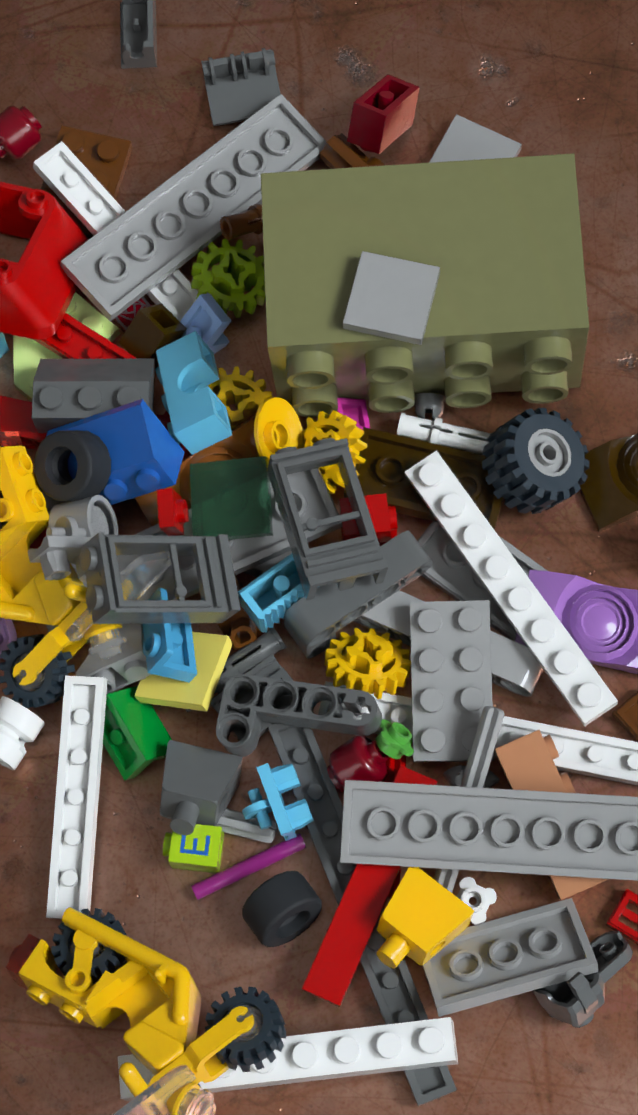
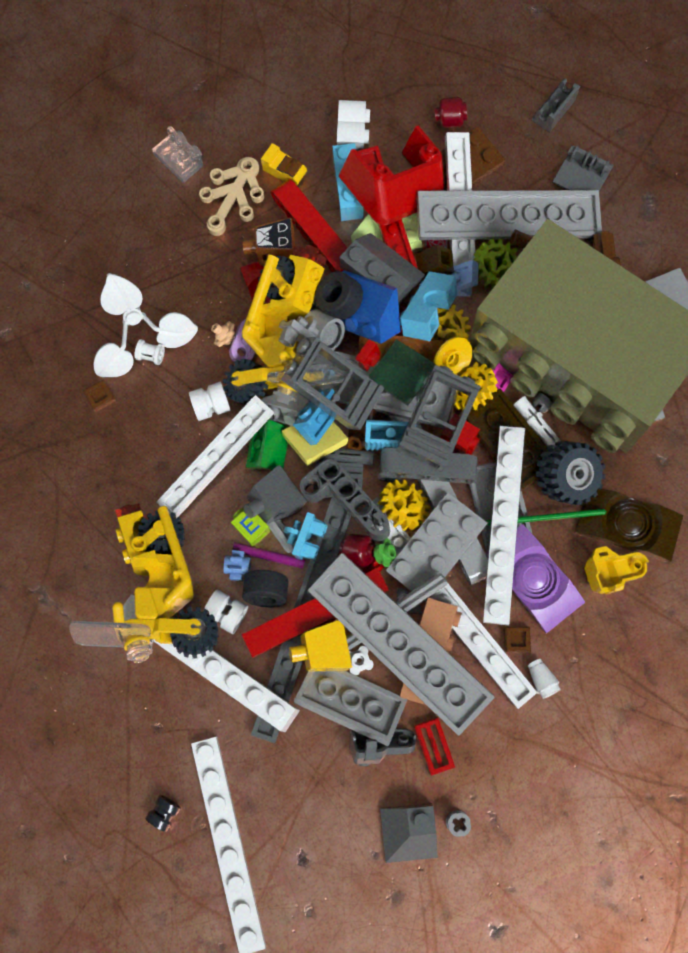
camera: 40 degrees right, 5 degrees up
light grey tile [343,251,440,345] -> none
dark red brick [347,74,420,154] -> none
none -> white wheel [203,589,248,634]
none -> medium blue gear [224,550,251,581]
none -> green axle [484,509,607,526]

